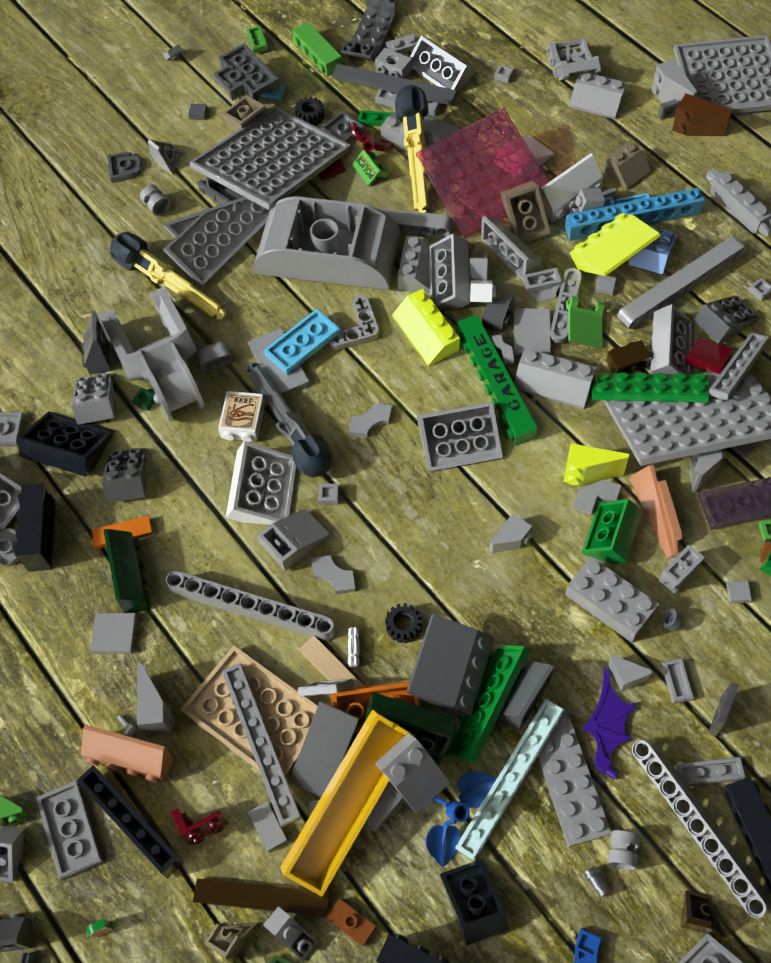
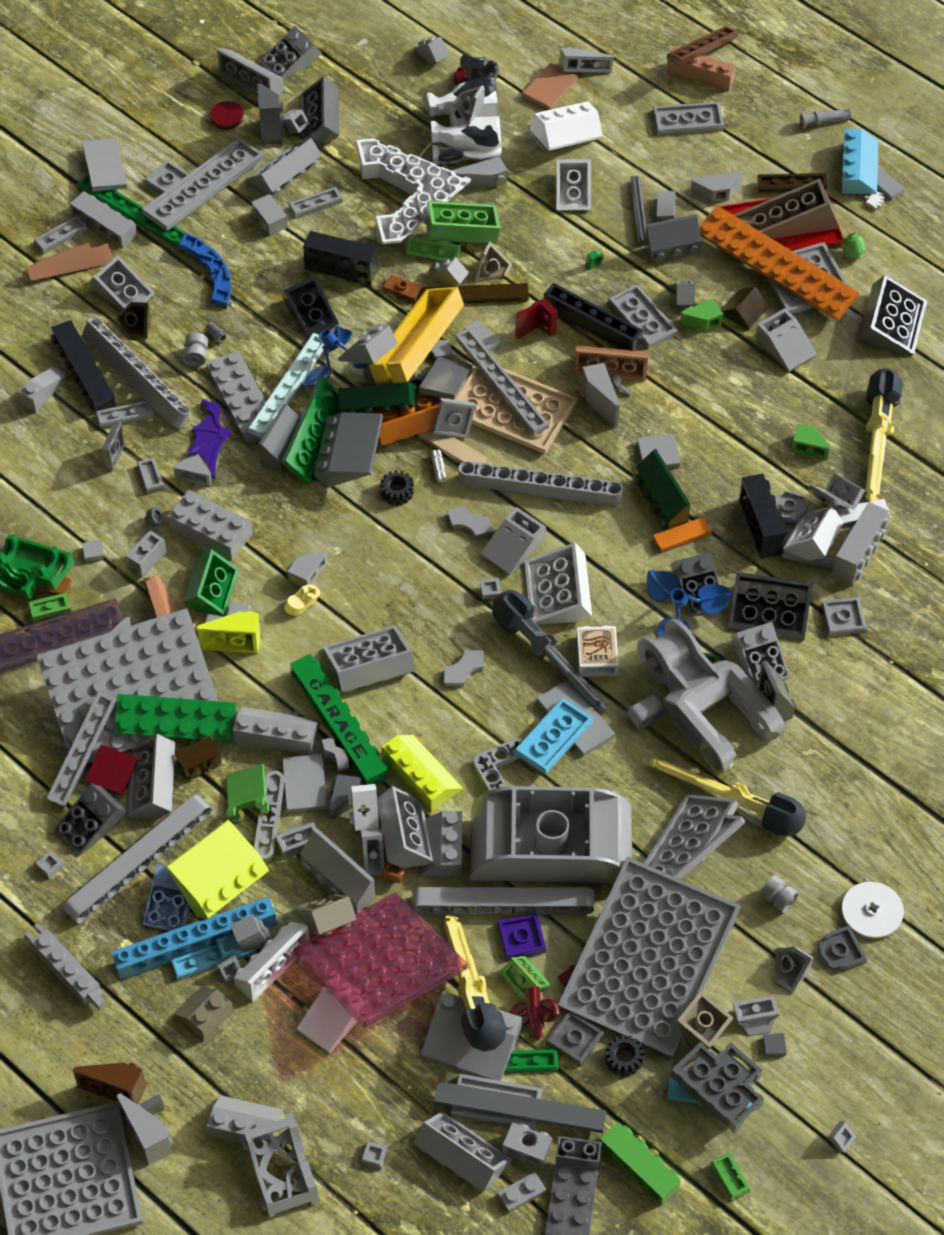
camera: 165 degrees right, 5 degrees down
none -> light yellow piece [284,585,320,616]
none -> dark purple tile [497,913,547,961]
none -> blue plant [647,570,732,637]
none -> light grey slope [733,995,779,1036]
none -> white piece [842,882,904,939]

